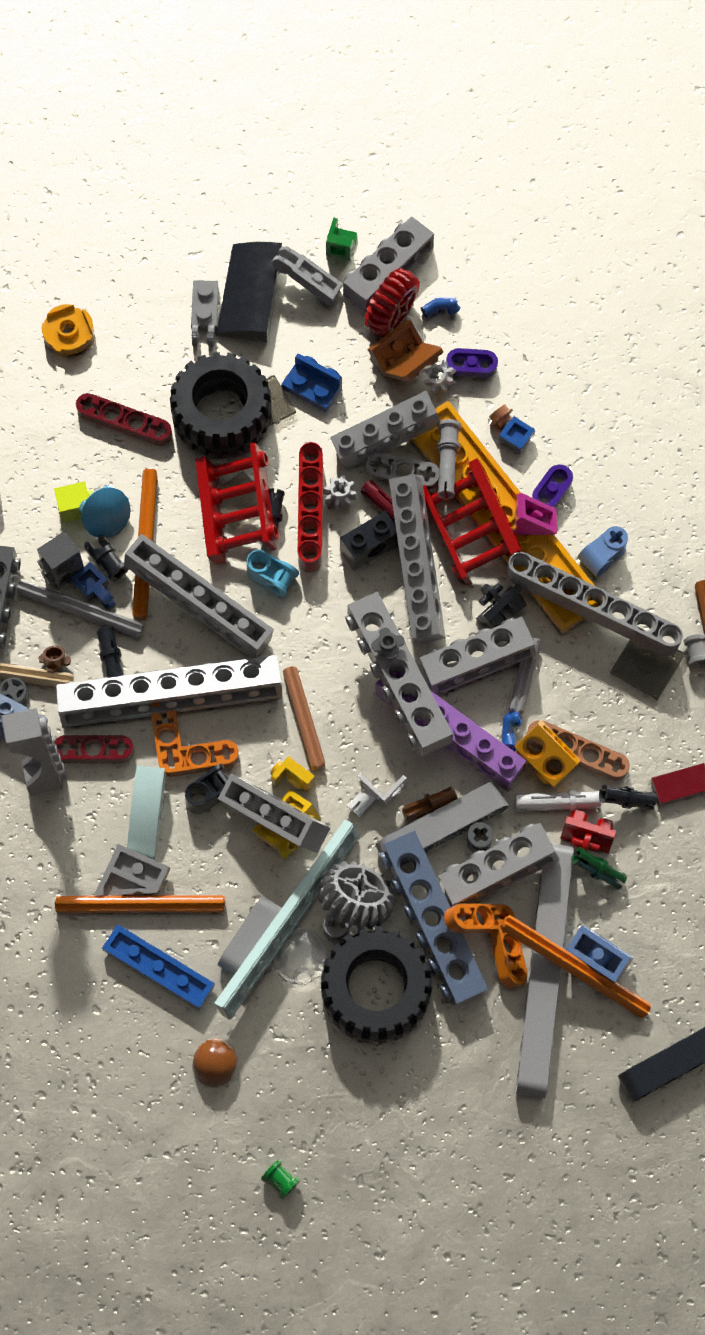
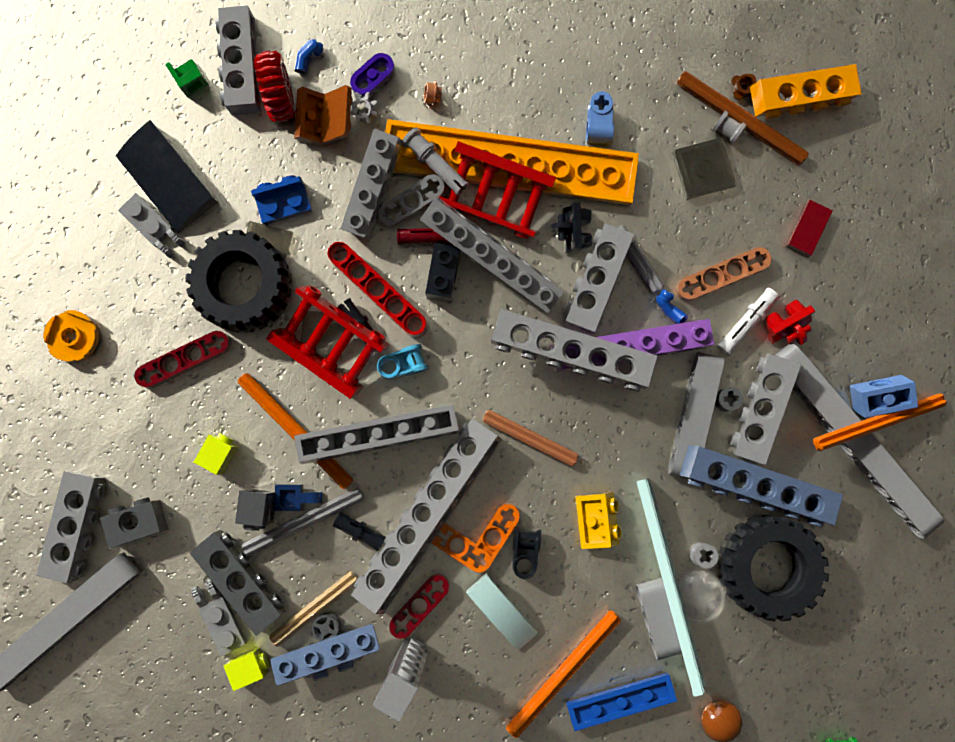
camera: 45 degrees left, 15 degrees up
reddish brown plate [39,645,71,673] -> none
dark azure dish [79,485,131,538] -> none
black piece [84,535,129,582] -> none
light grey wing [95,844,171,896] -> none
light grey brick [218,774,330,853] -> none
yellow bracket [270,756,315,792] -> none
light grey hinge [272,245,343,306] -> none
light grey gear [318,861,396,930] -> none
white gear [323,475,356,511] -> none
white bracket [347,773,409,818] -> none
dark grey plate [371,628,405,660] -> none
reddish brown axle [402,786,458,821] -> none
orange beam [444,904,528,989] -> none
blue plate [498,416,535,453] -> none
light grey beam [507,552,683,656] -> none
dark pink slope [514,493,557,535] -> none
light orange brick [514,720,580,787] -> none
dark purple plate [532,464,573,508] -> none
dark green pin [571,847,627,890] -> none
black pin [599,784,657,810] -> none

